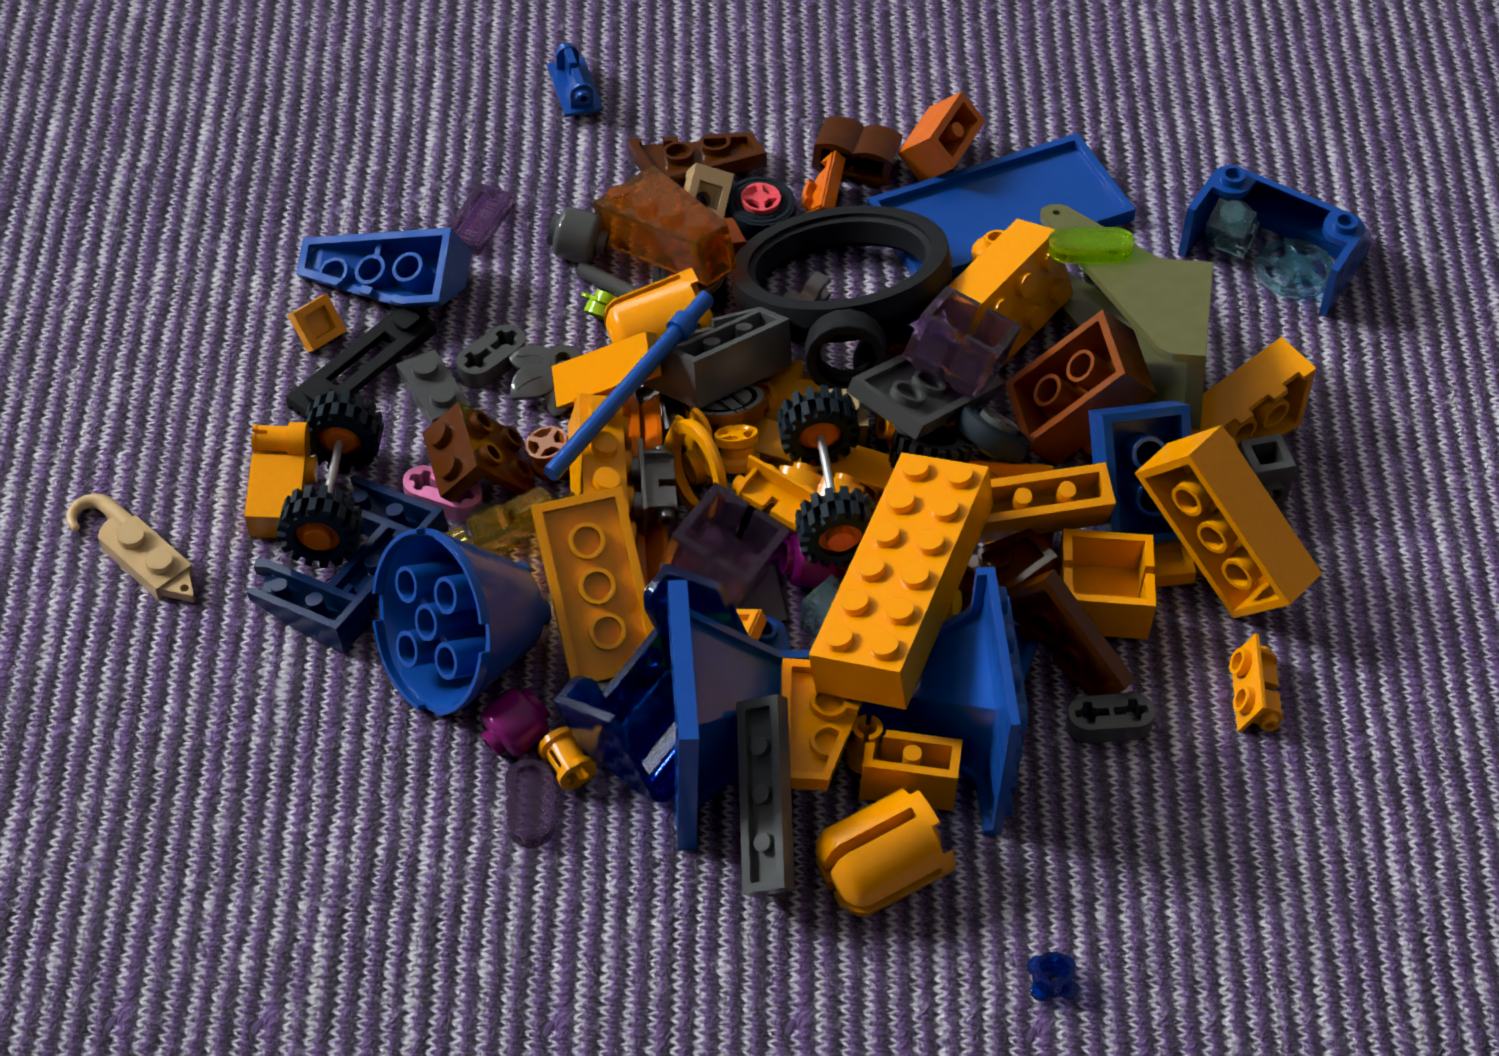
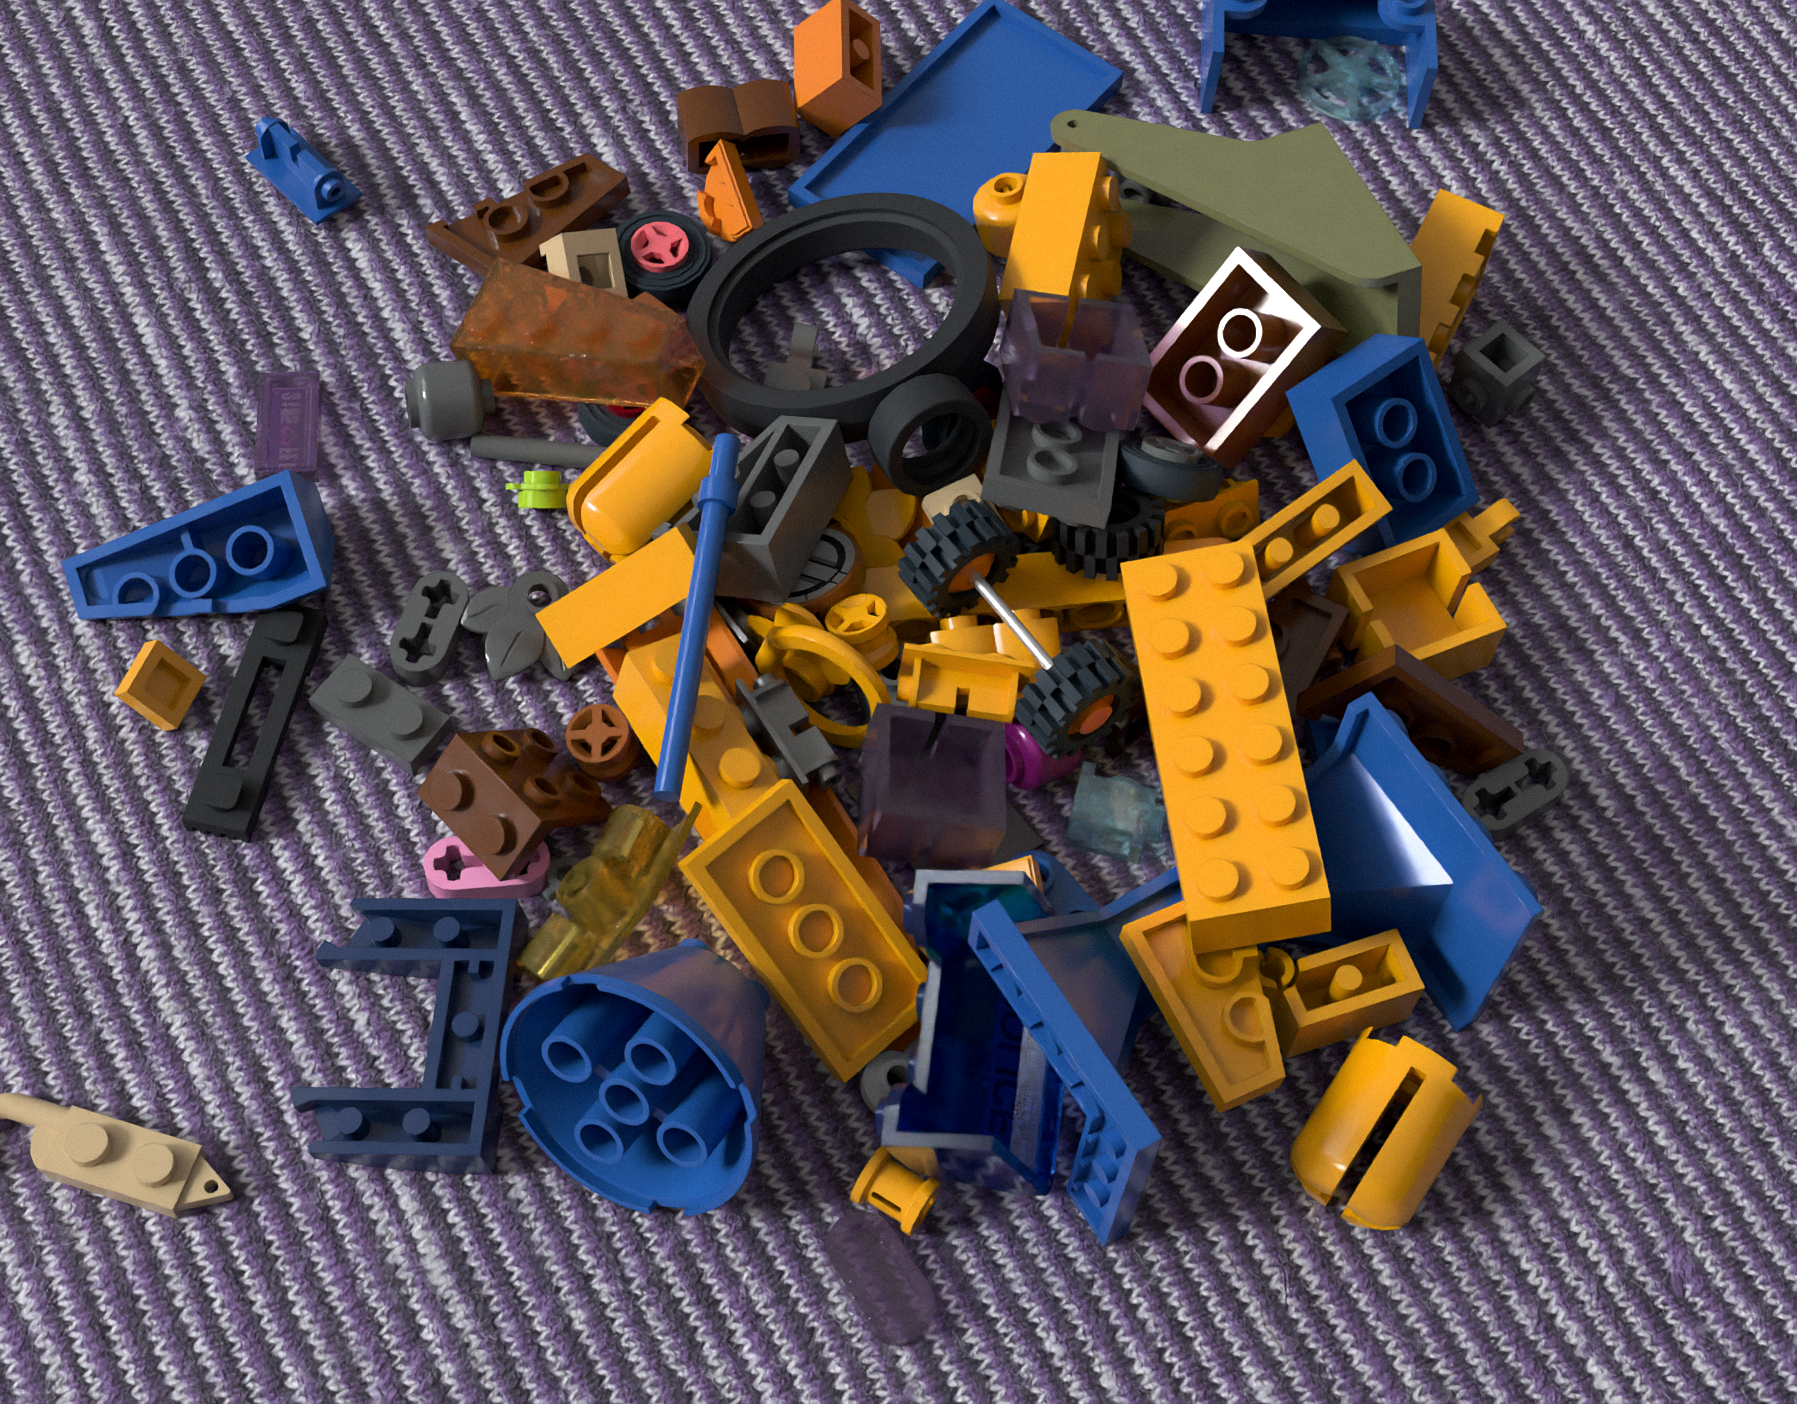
camera: 30 degrees left, 10 degrees up
light orange hinge [244,422,318,538] -> none
black axle [276,390,384,568] -> none
magenta head [480,688,551,758] -> none
dark grey fence [736,694,795,902] -> none
clear blue plate [1026,952,1080,1001] -> none
clear neon green tile [1048,227,1134,264] -> none
light orange brick [1135,425,1322,619] -> none
clear light blue brick [1206,197,1261,259] -> none
light orange hinge [1229,633,1283,733] -> none

